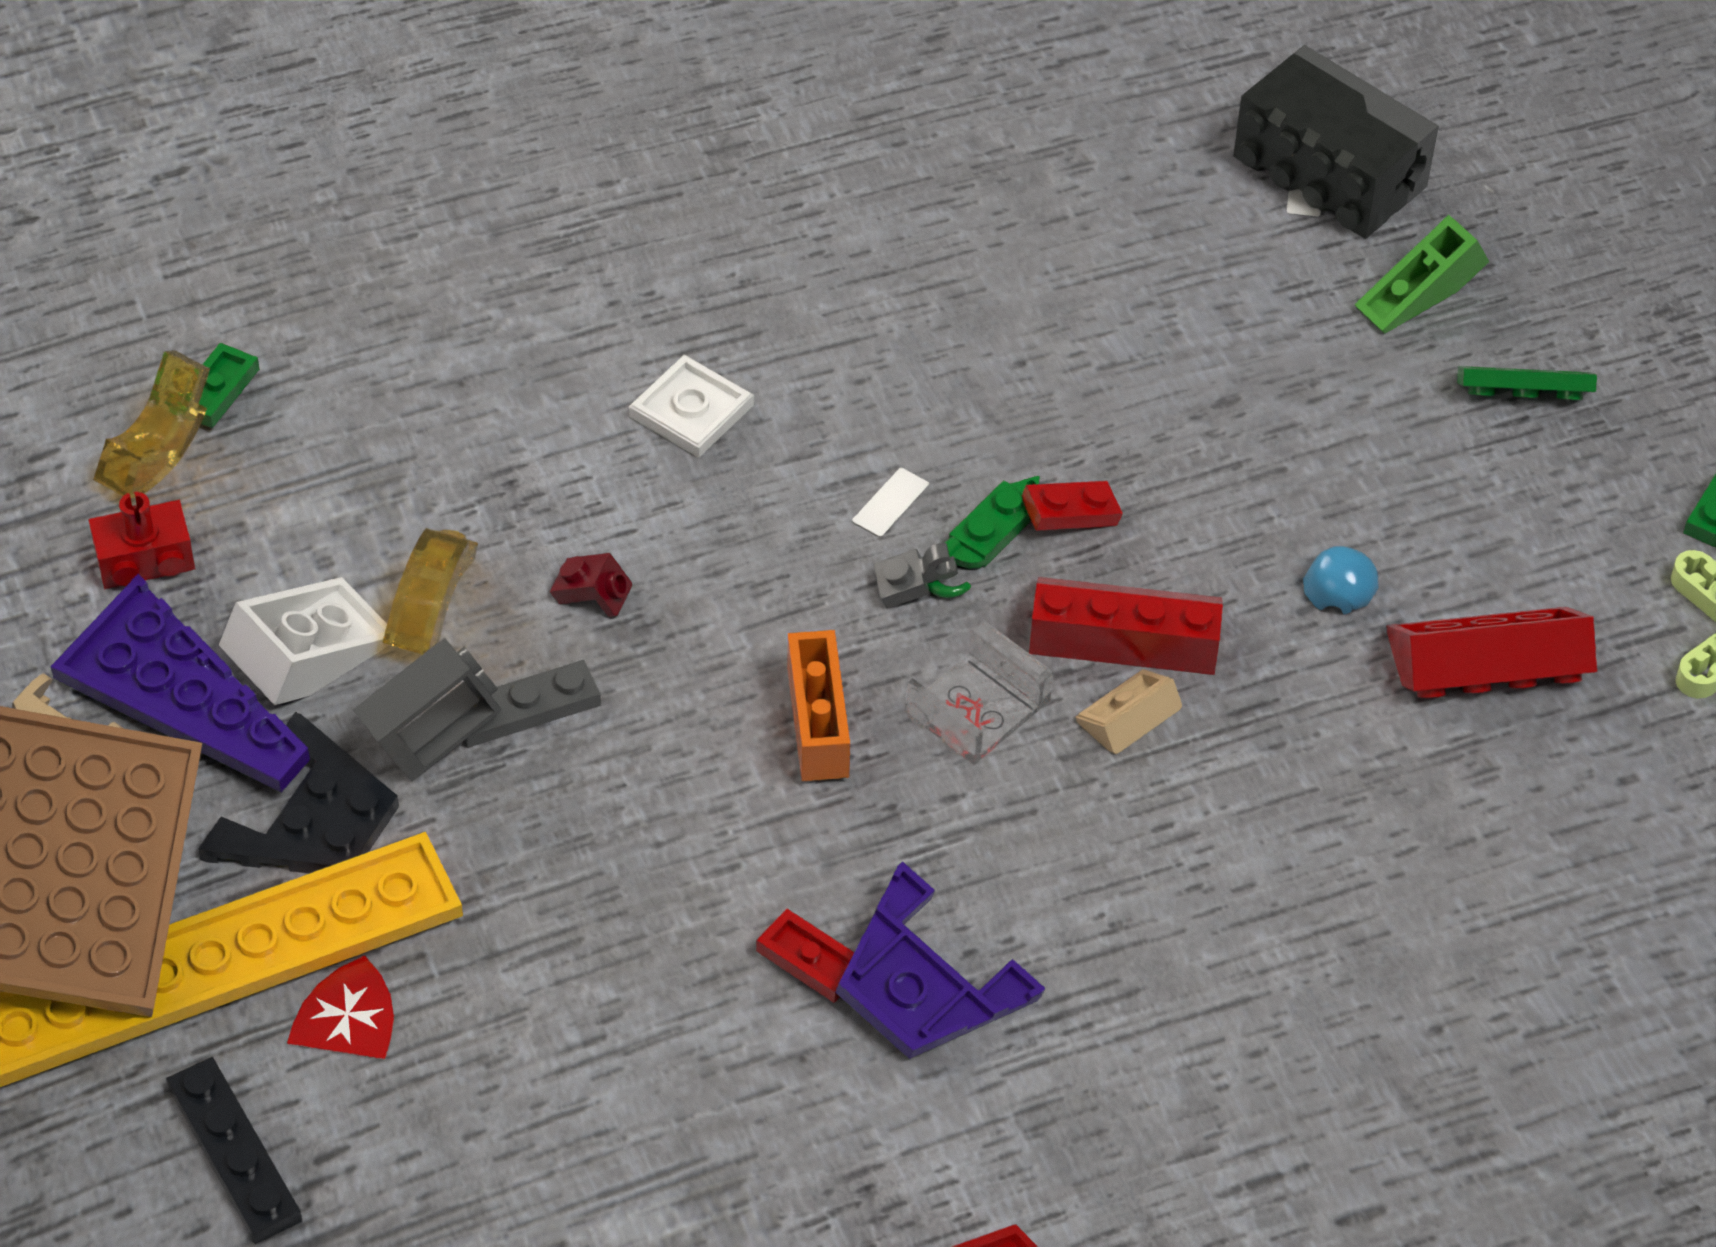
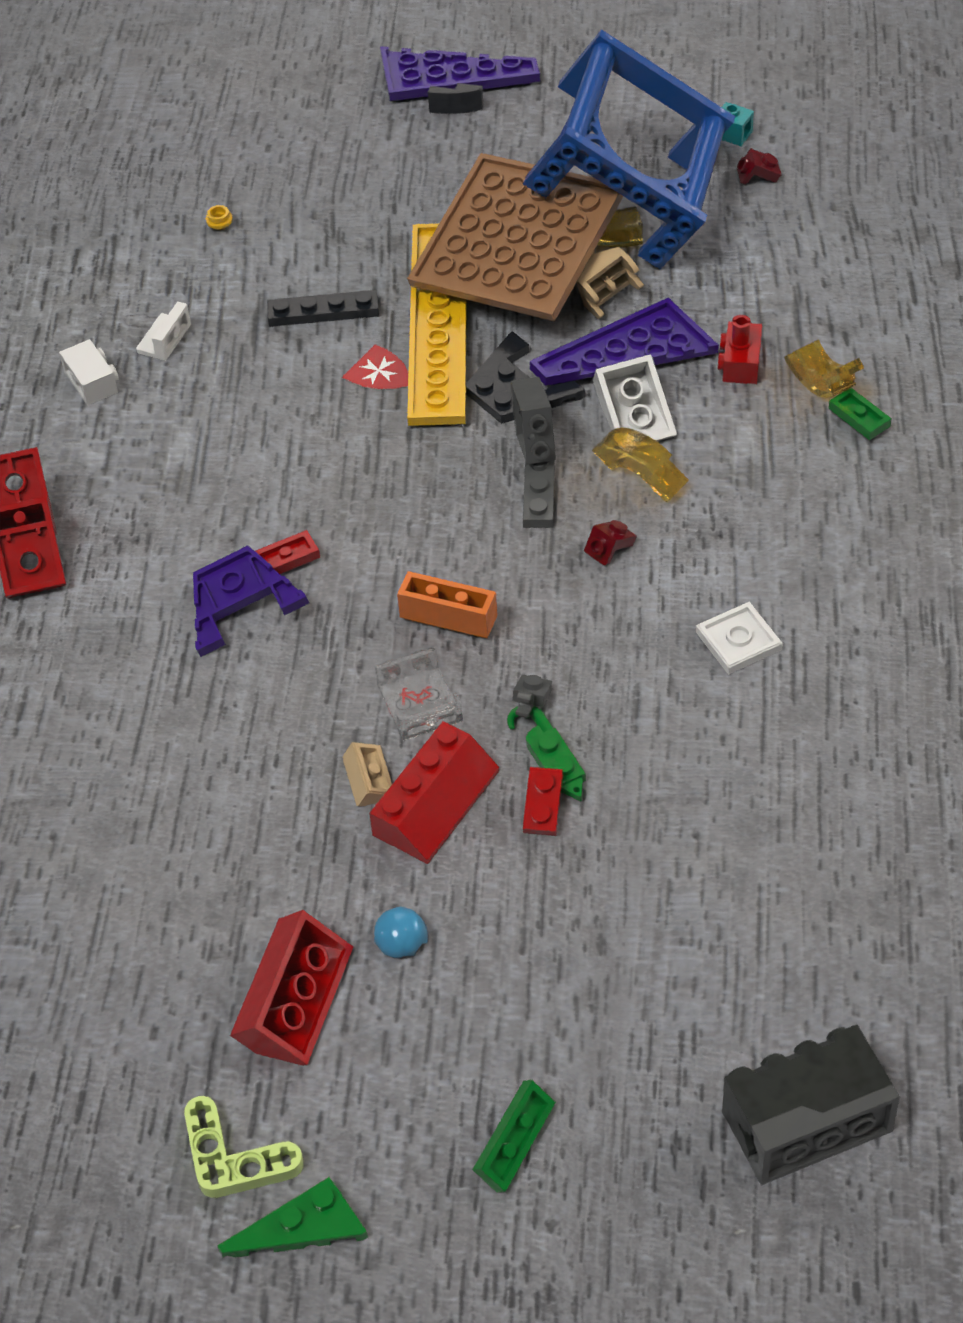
camera: 120 degrees right, 0 degrees up
white sticker [852,468,929,536] -> none
bright green slope [1354,215,1489,334] -> none

